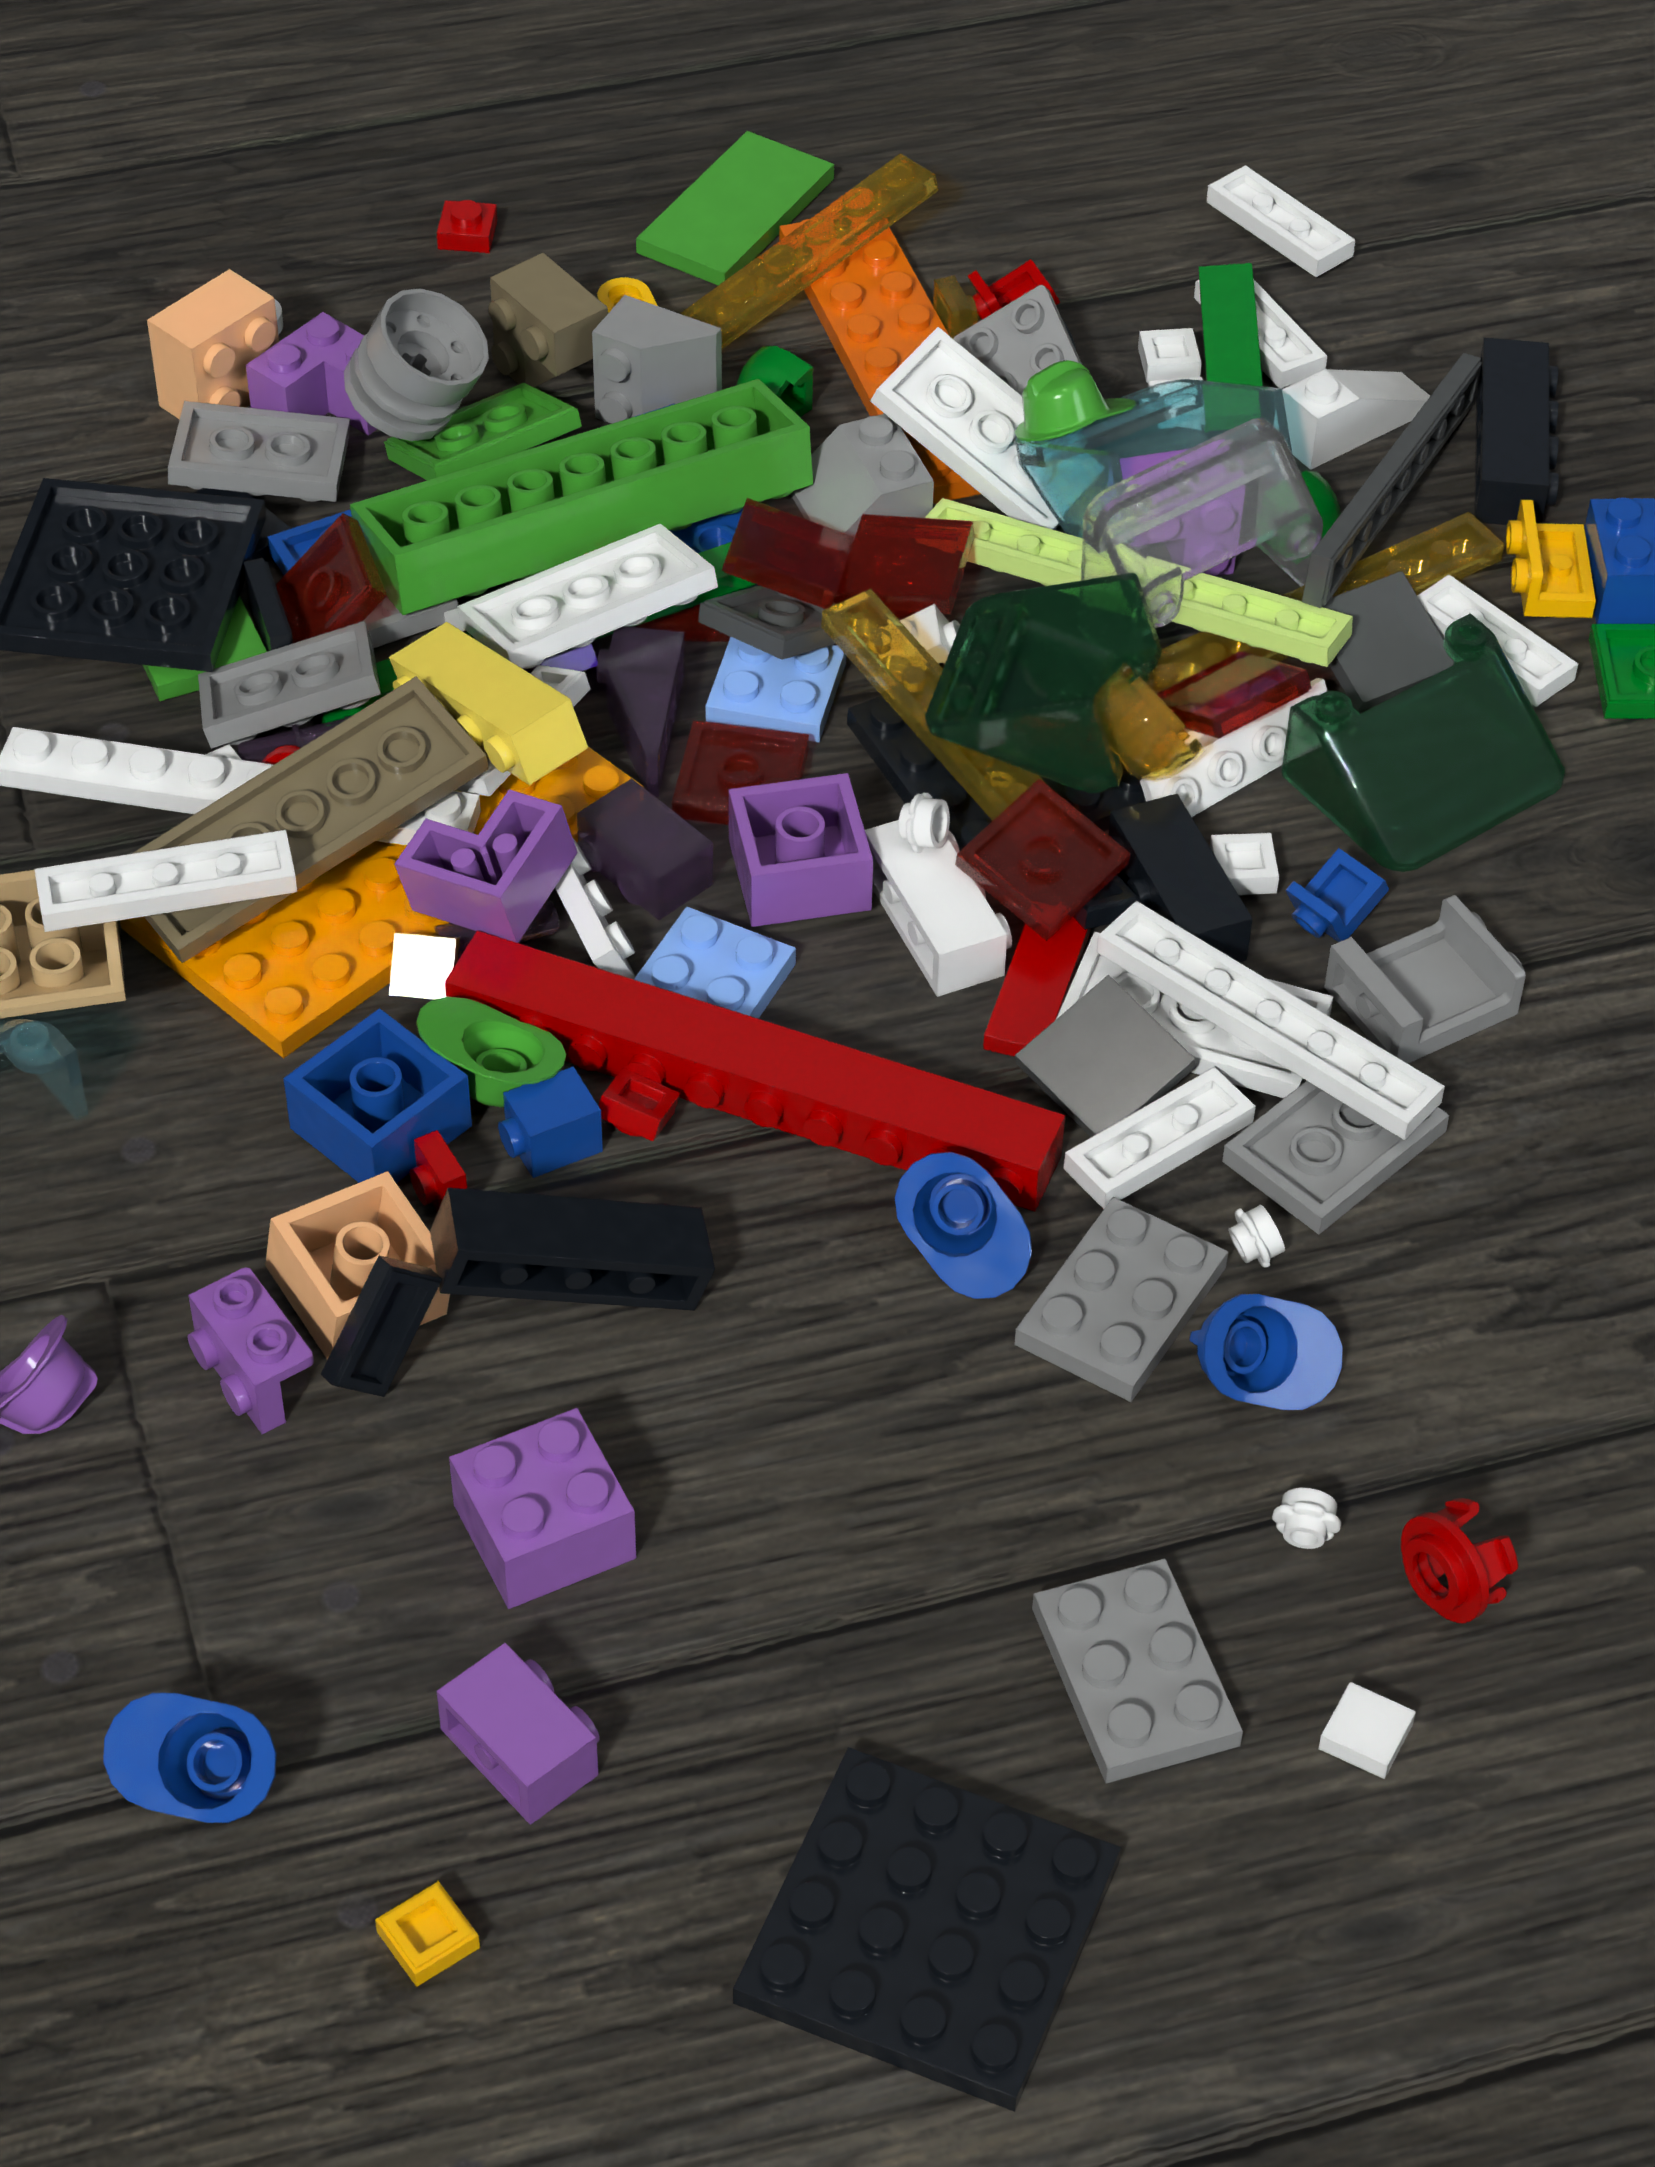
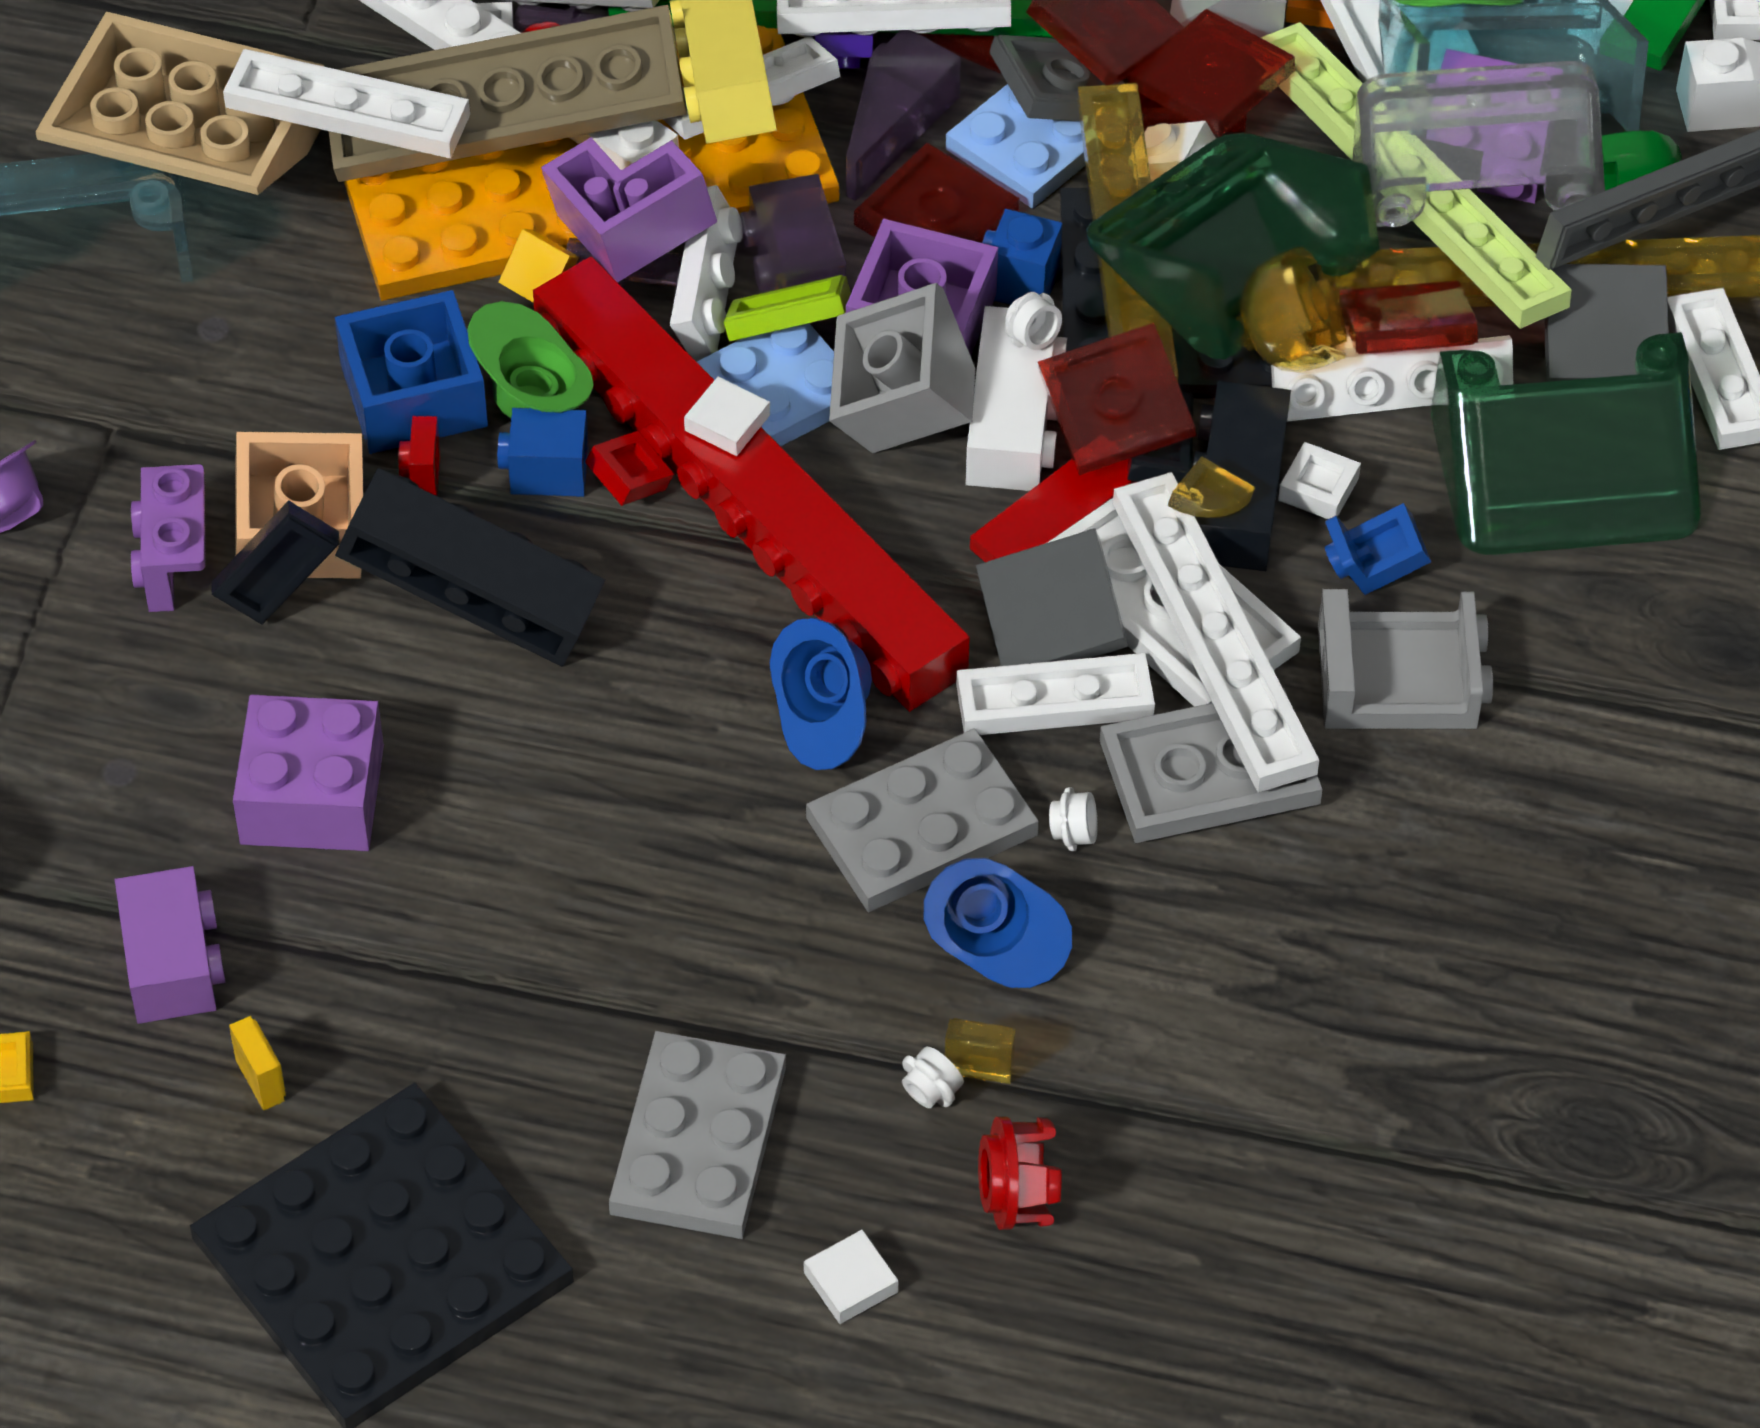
camera: 30 degrees right, 5 degrees up
none -> yellow tile [229,1016,286,1111]
none -> white tile [684,376,770,456]
none -> lime tile [723,275,851,342]
none -> light grey slope [829,283,975,453]
none -> clear yellow tile [945,1018,1016,1084]
none -> blue brick [982,208,1063,305]
none -> clear yellow tile [1167,456,1255,518]

